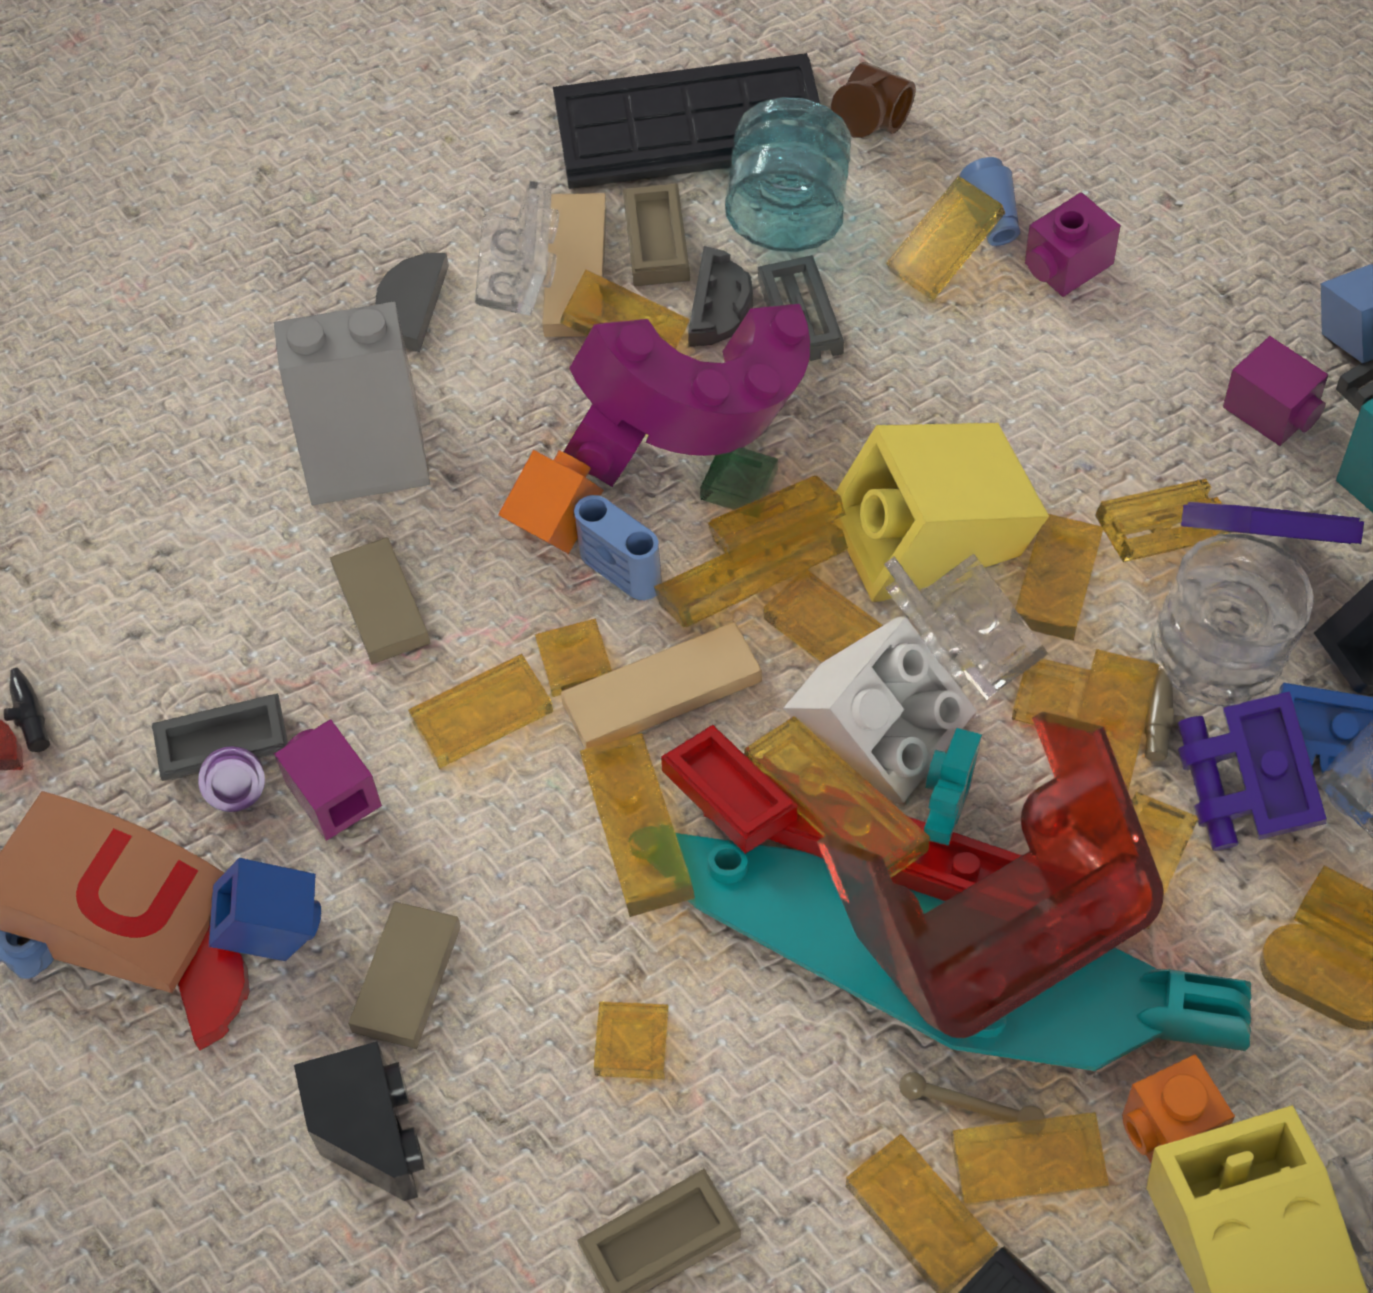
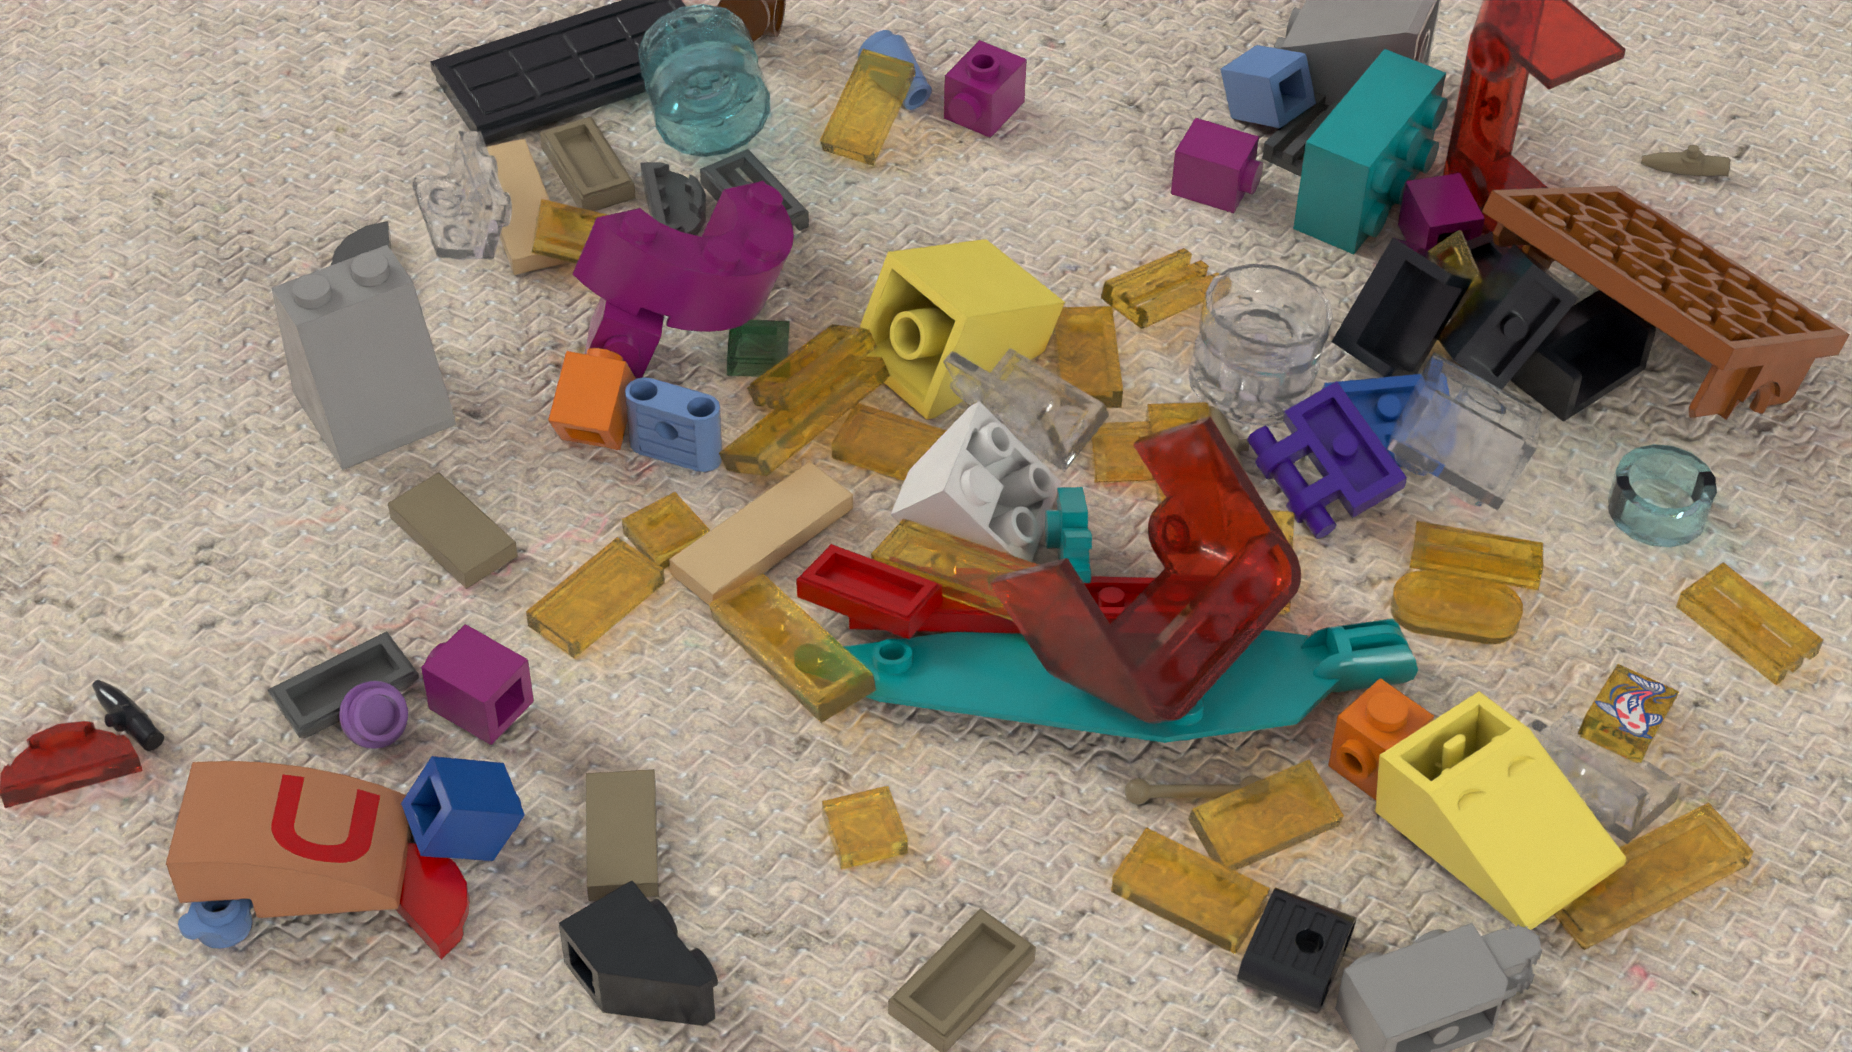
camera: 25 degrees left, 10 degrees down
dark purple tile [1181,502,1364,544] -> none

